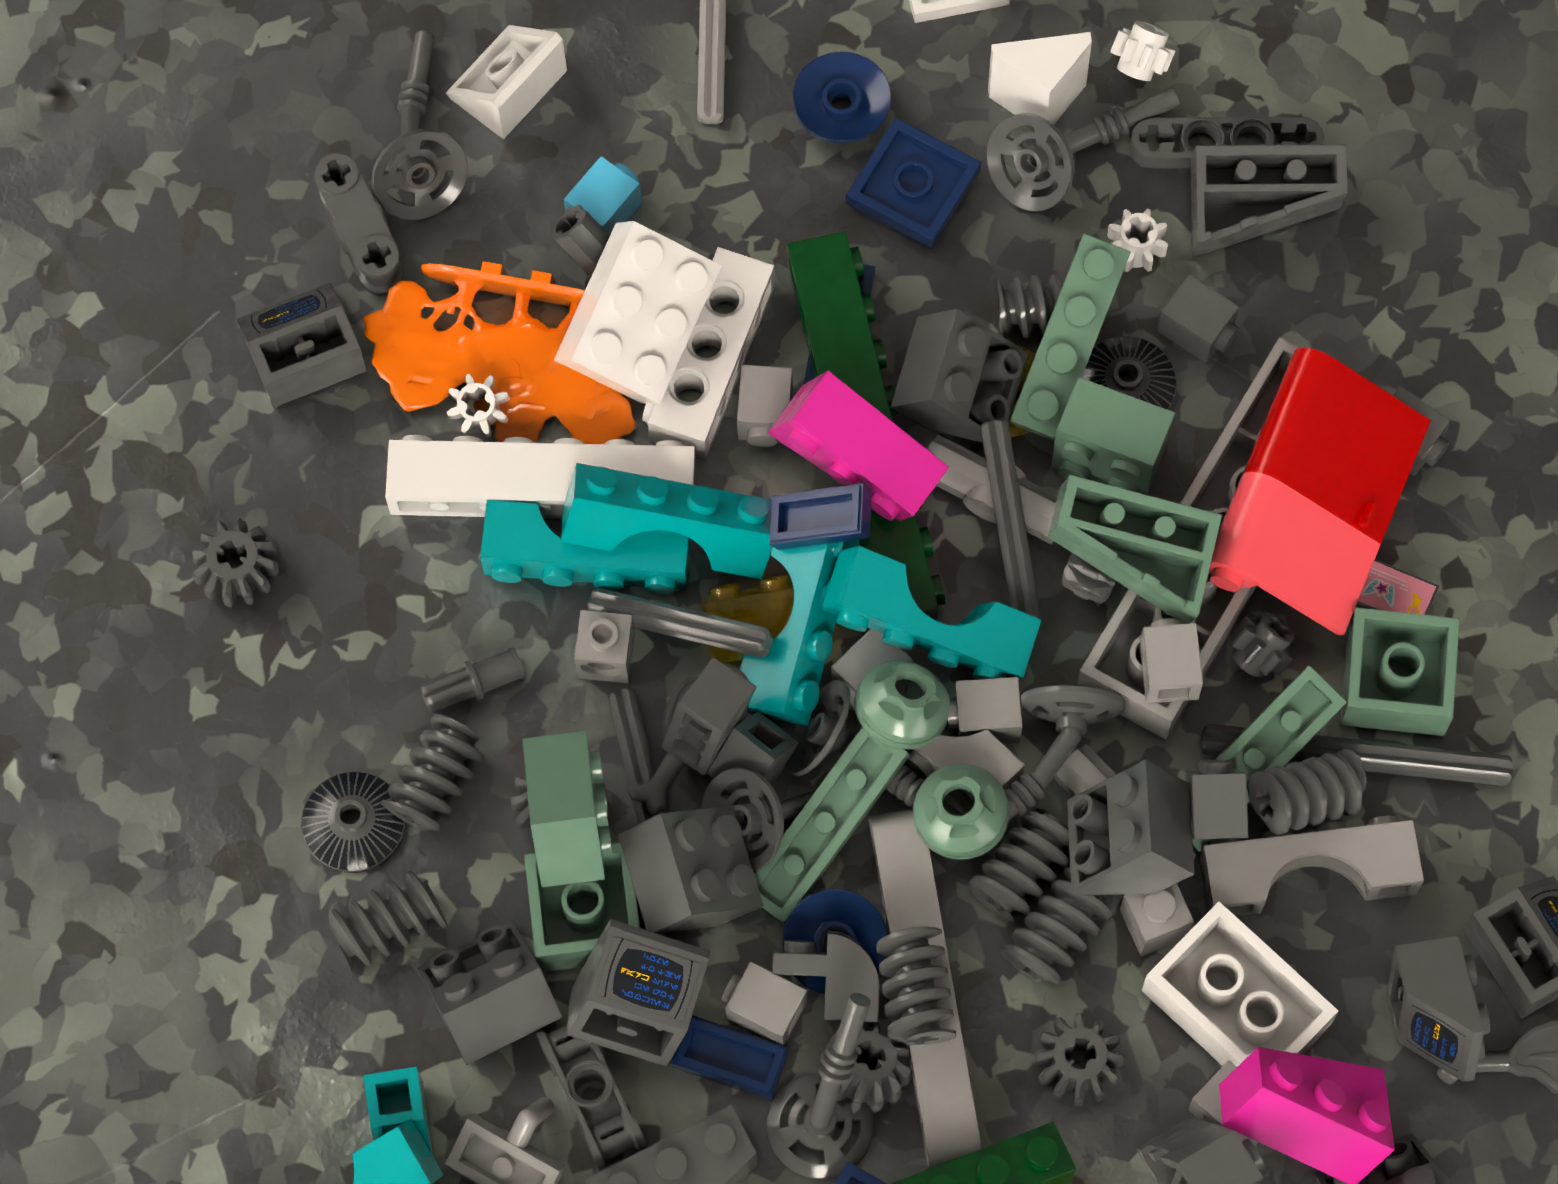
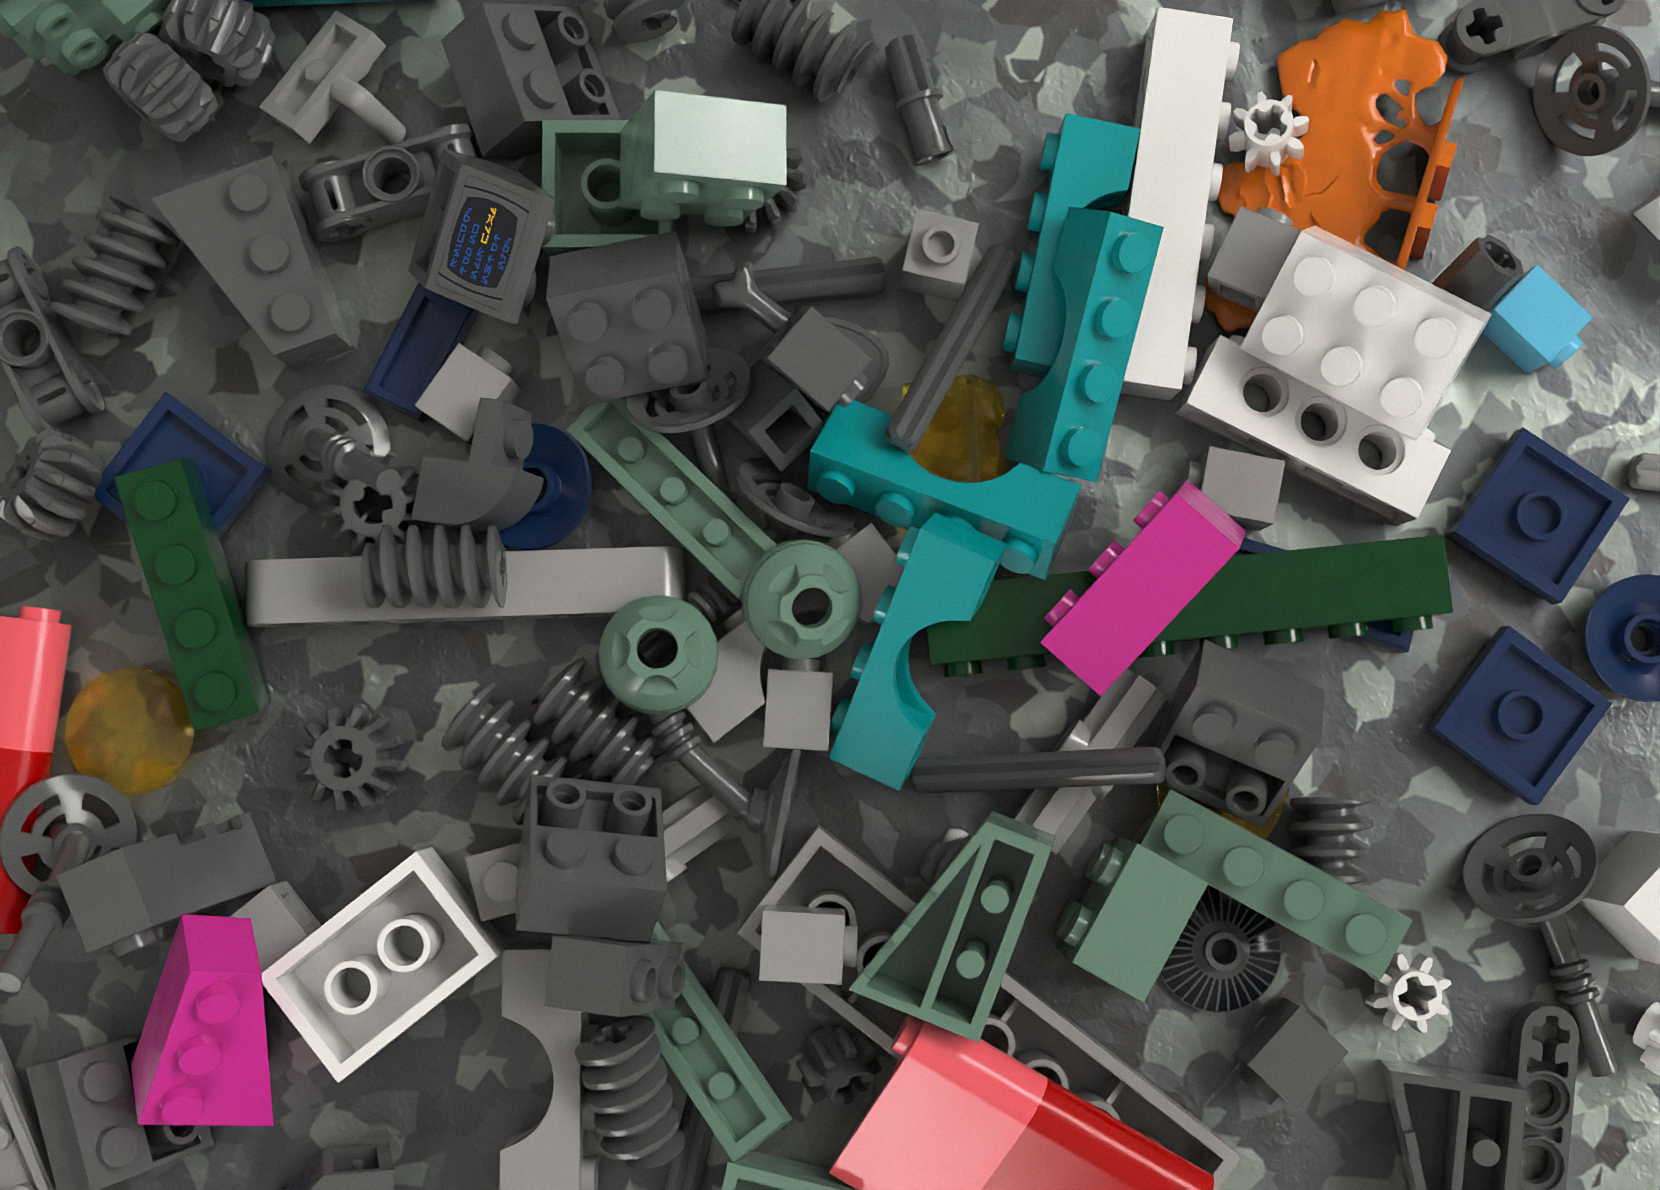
camera: 90 degrees right, 15 degrees up
dark blue tile [769,483,872,550] -> none
none -> light grey brick [1207,206,1300,313]
none -> dark blue plate [1447,427,1630,605]

